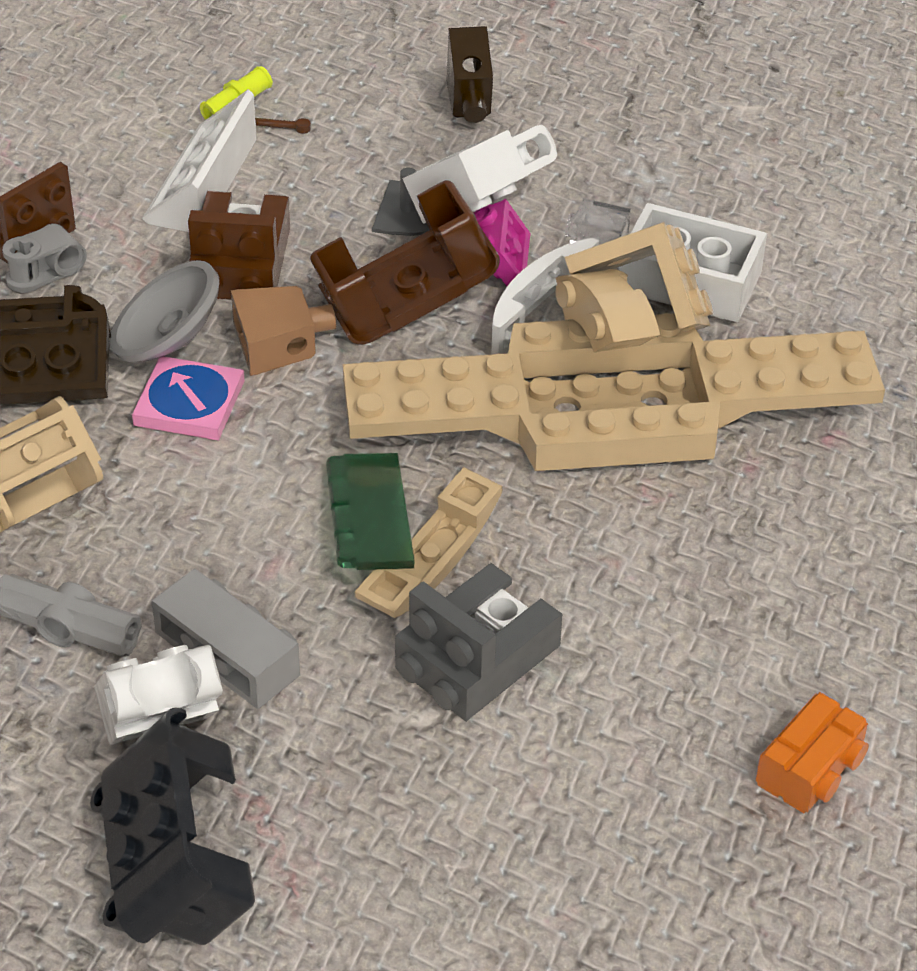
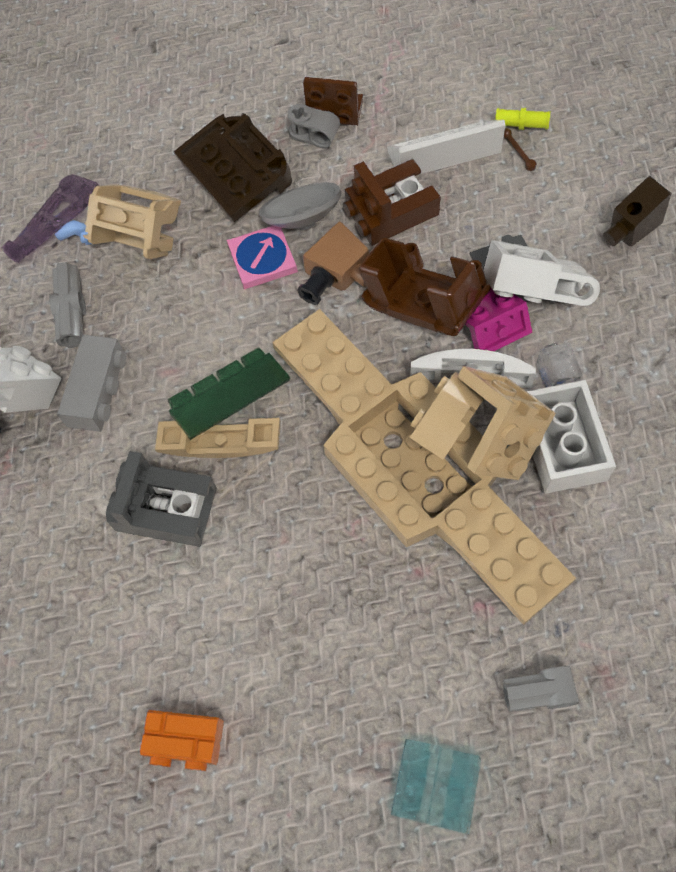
camera: 65 degrees right, 20 degrees up
none -> black bush [297,266,334,305]

